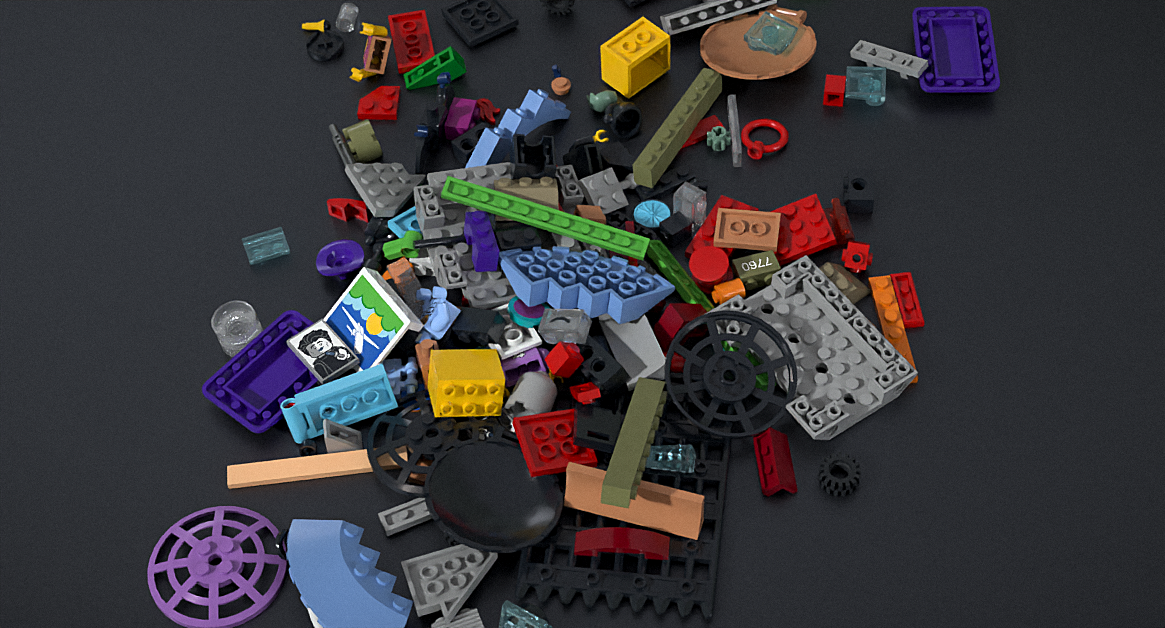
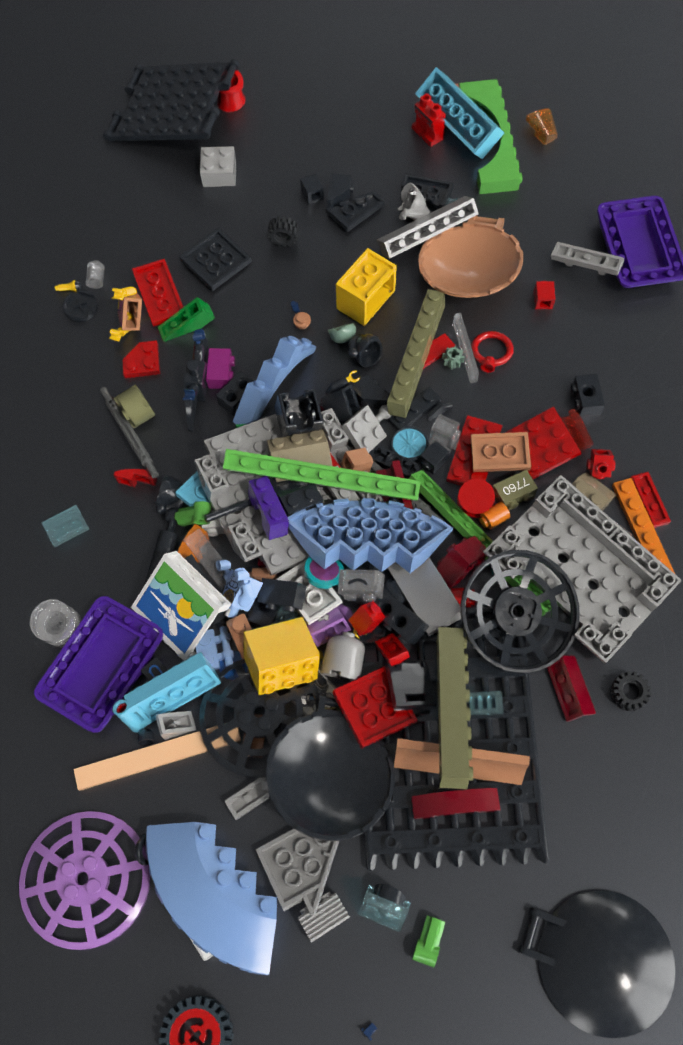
camera: 10 degrees left, 15 degrees up
tile [286,319,360,385] -> none
dark purple hat [316,239,365,280] -> none
light grey wing [345,162,426,217] -> none
red piece [477,98,500,125] -> none
clear light blue slope [744,11,798,56] -> none
clear light blue slope [845,66,886,106] -> none

